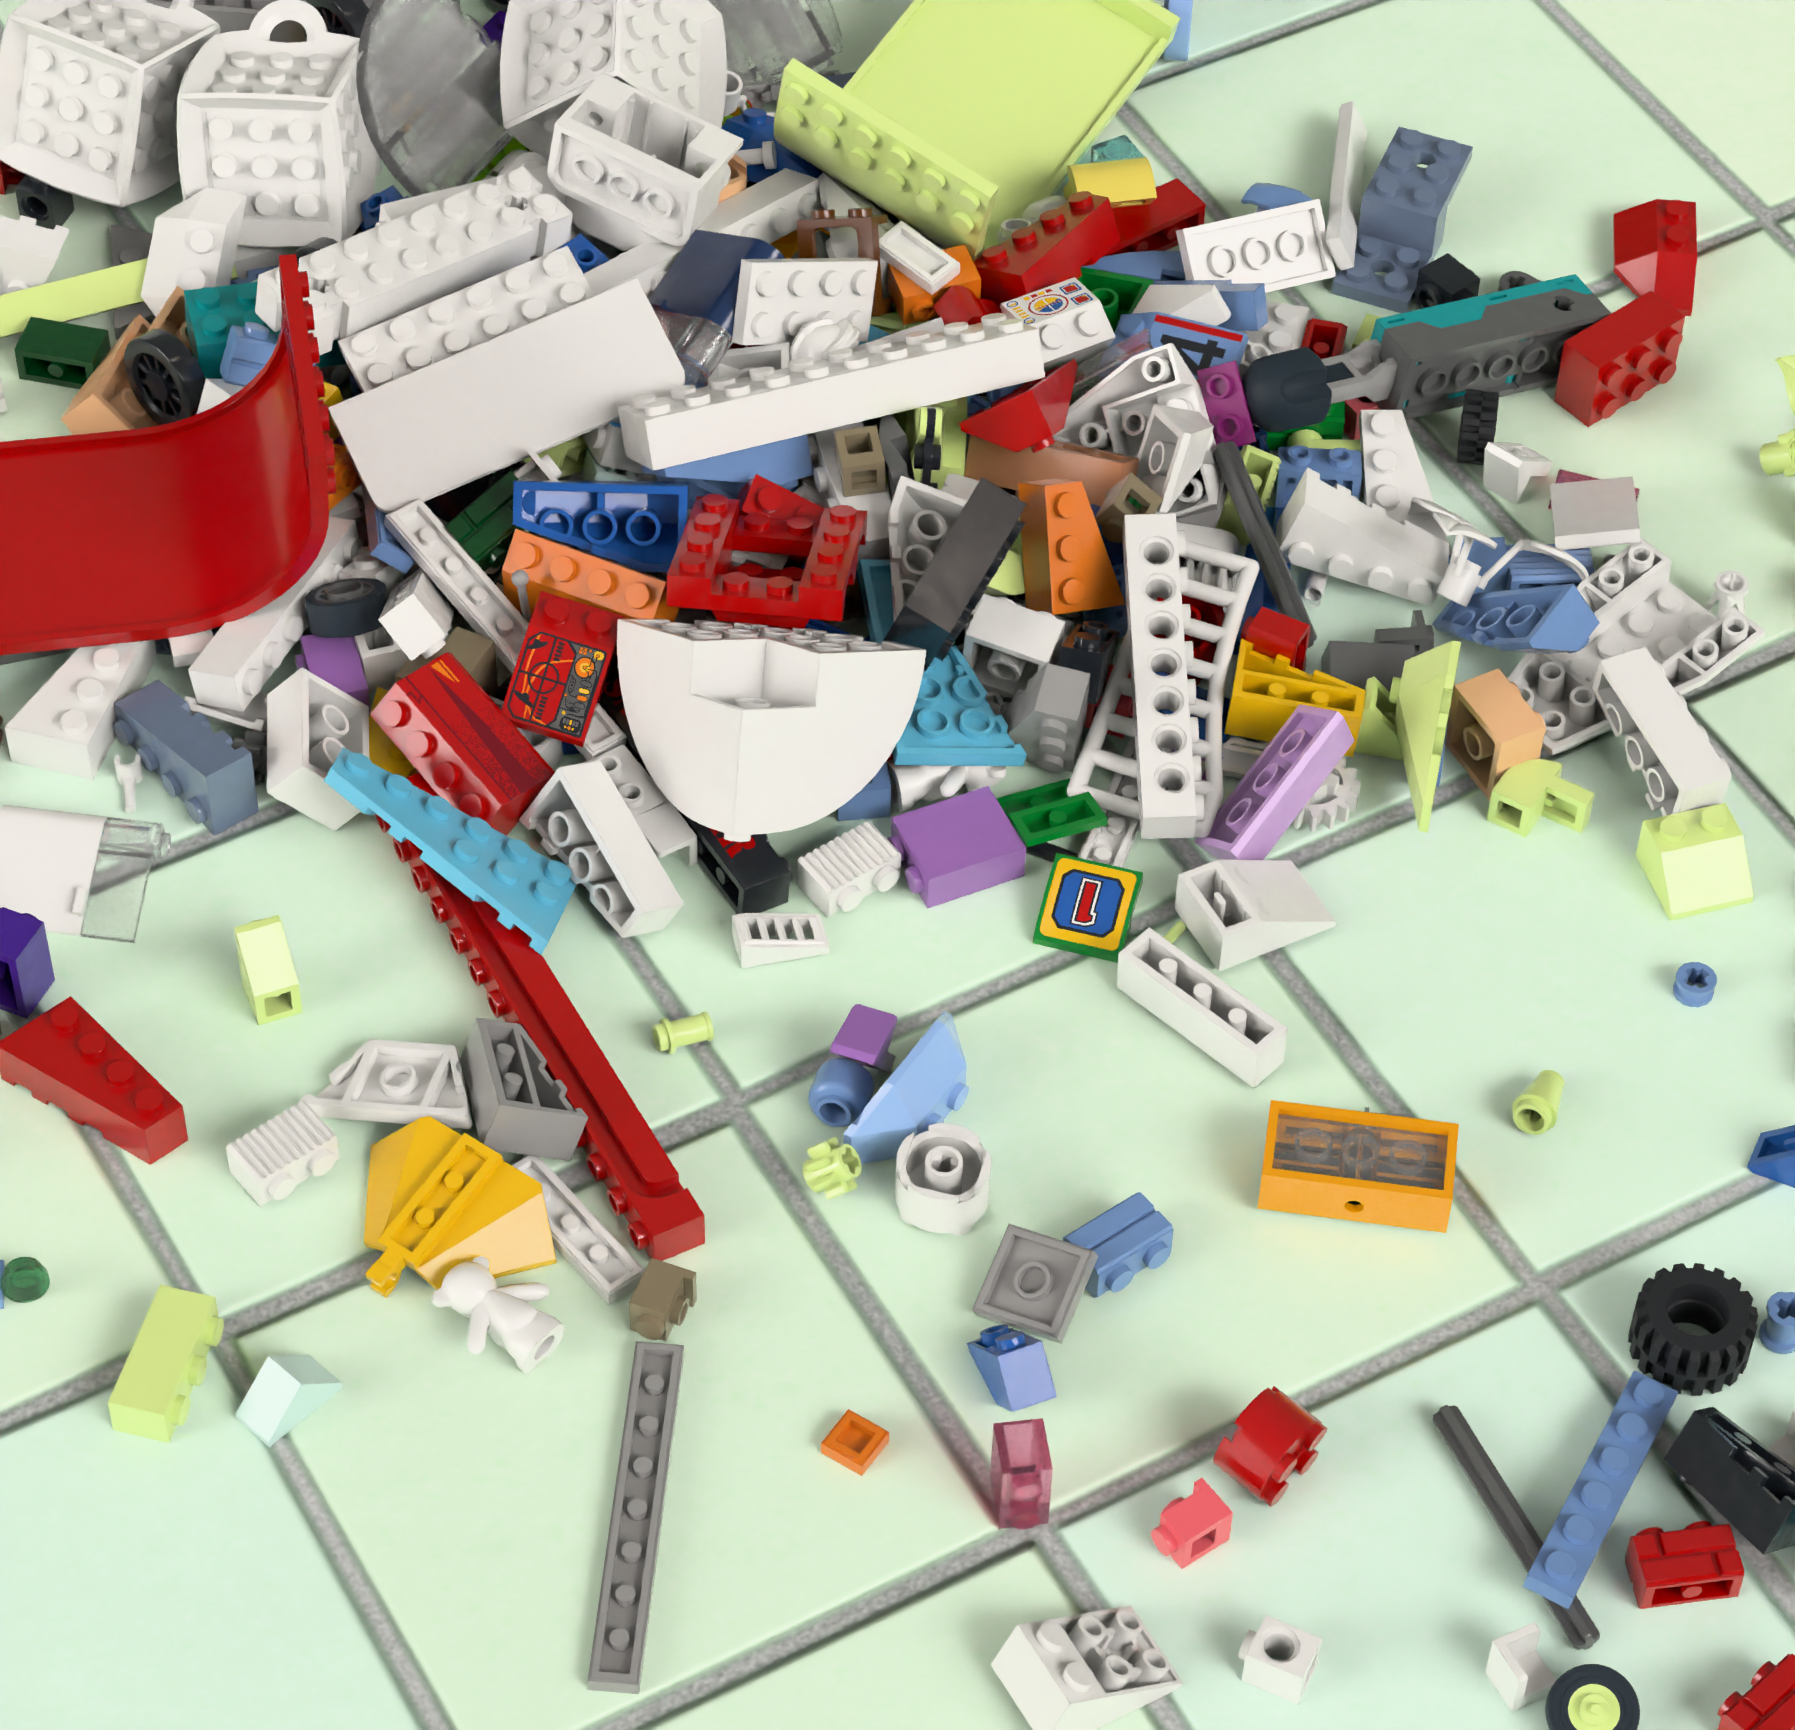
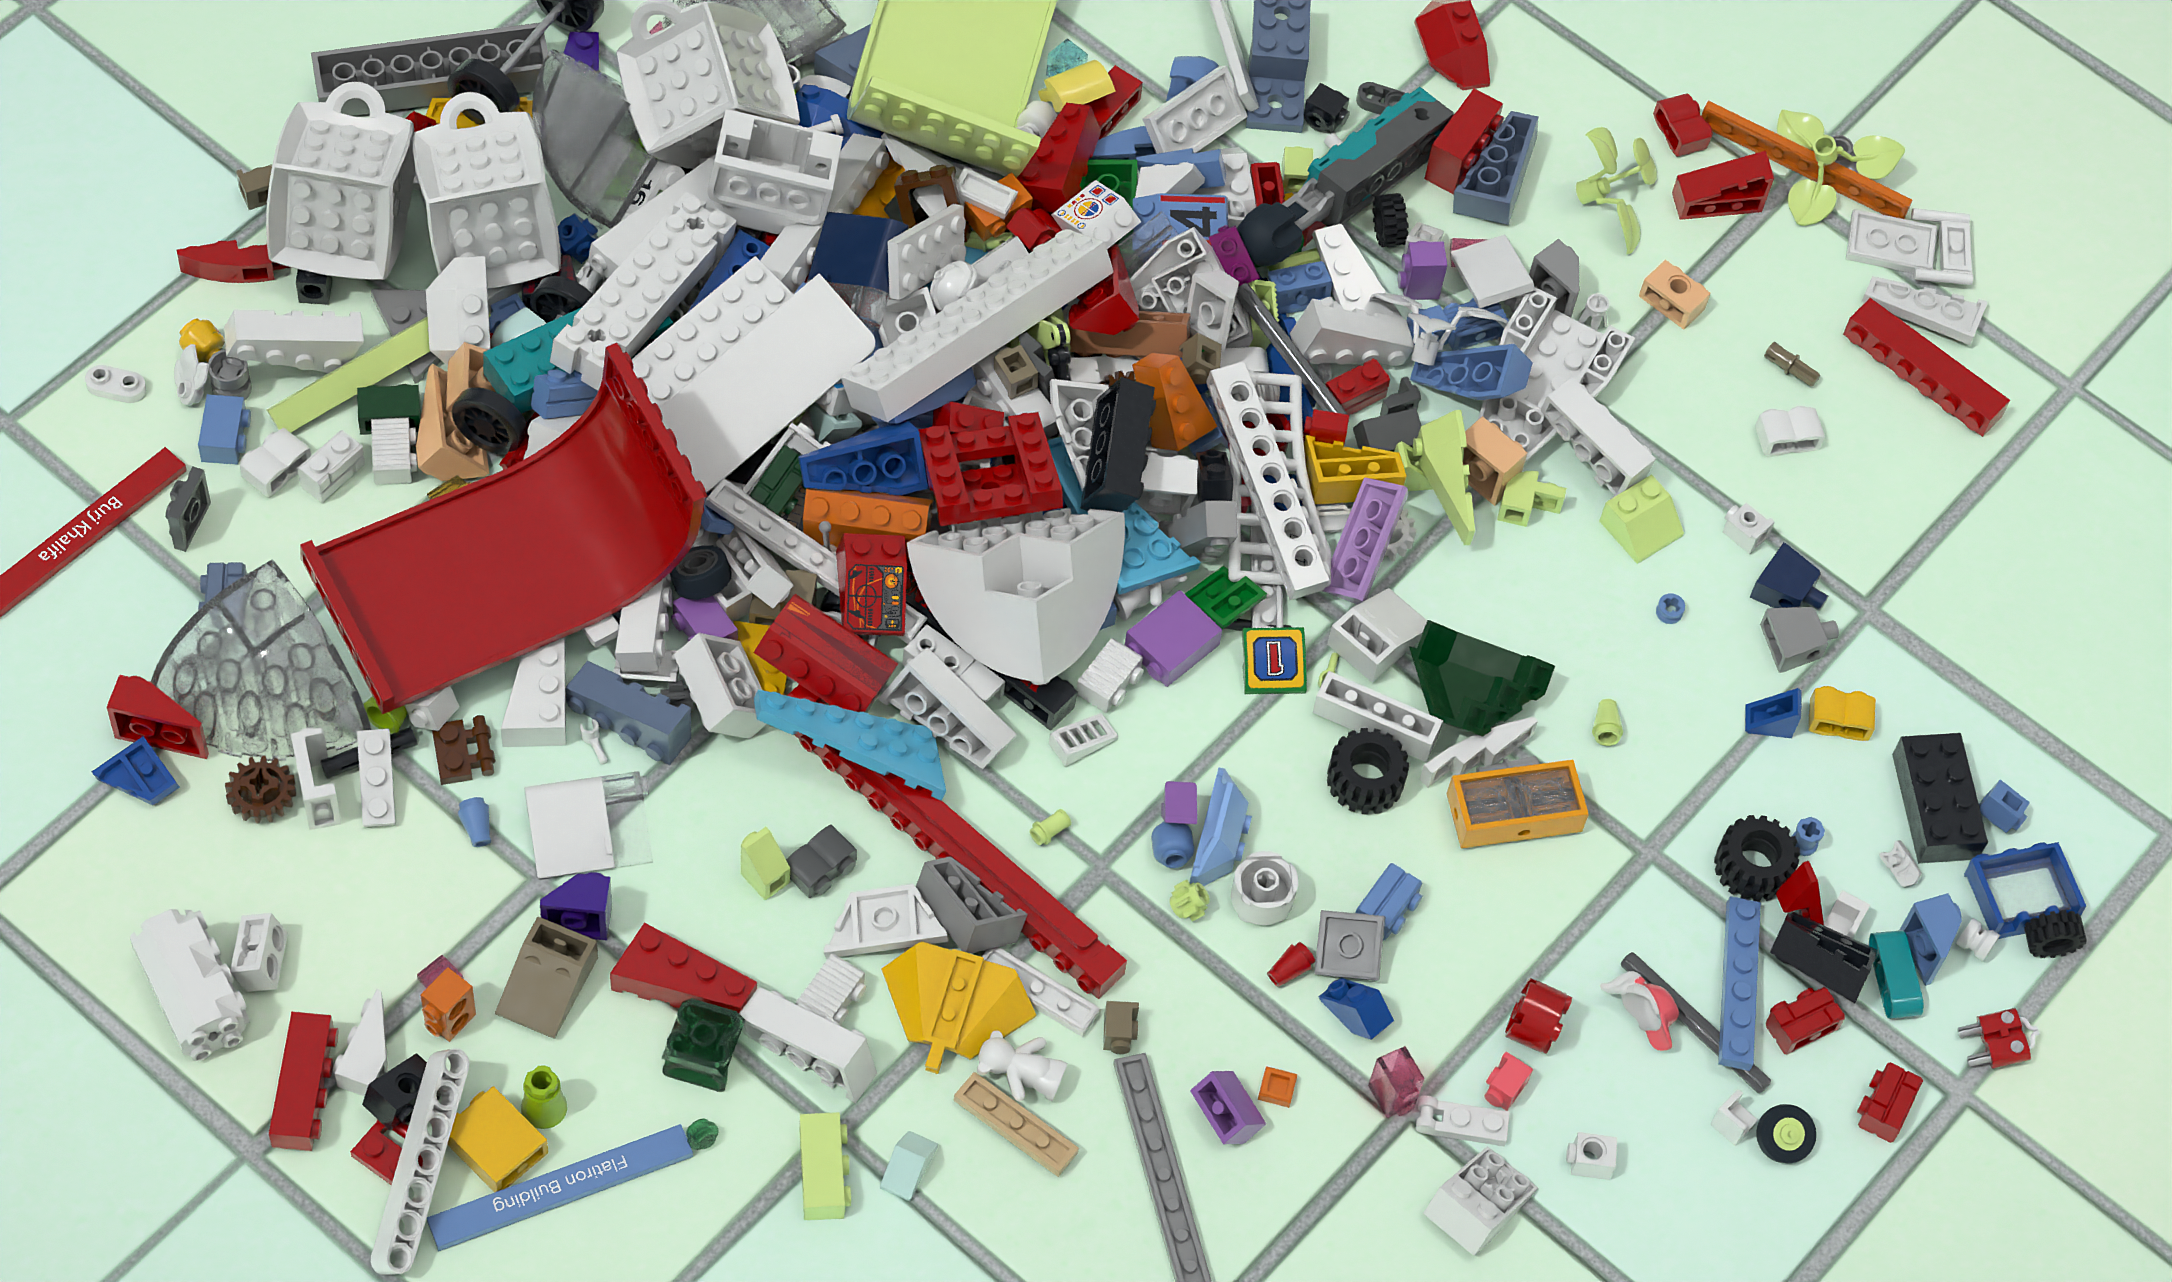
camera: 25 degrees left, 10 degrees up
none -> white brick [371,417,417,485]
none -> clear green piece [661,998,745,1092]
none -> white wedge [737,987,878,1104]
none -> dark grey brick [786,824,857,898]
none -> tan plate [953,1072,1079,1177]
none -> medium lavender brick [1190,1071,1266,1145]
none -> red cone [1267,942,1316,988]
none -> red brick [1325,358,1390,416]
none -> black tyre [1327,728,1409,815]
none -> medium lavender brick [1397,241,1448,300]
none -> dark green panel [1409,620,1555,737]
none -> white plate [1416,1096,1510,1147]
none -> white slope [1419,717,1538,788]
none -> sand blue wedge [1453,111,1539,225]
none -> light grey slope [1529,238,1580,317]
none -> hair [1600,971,1679,1051]
none -> red slope [1776,861,1824,925]

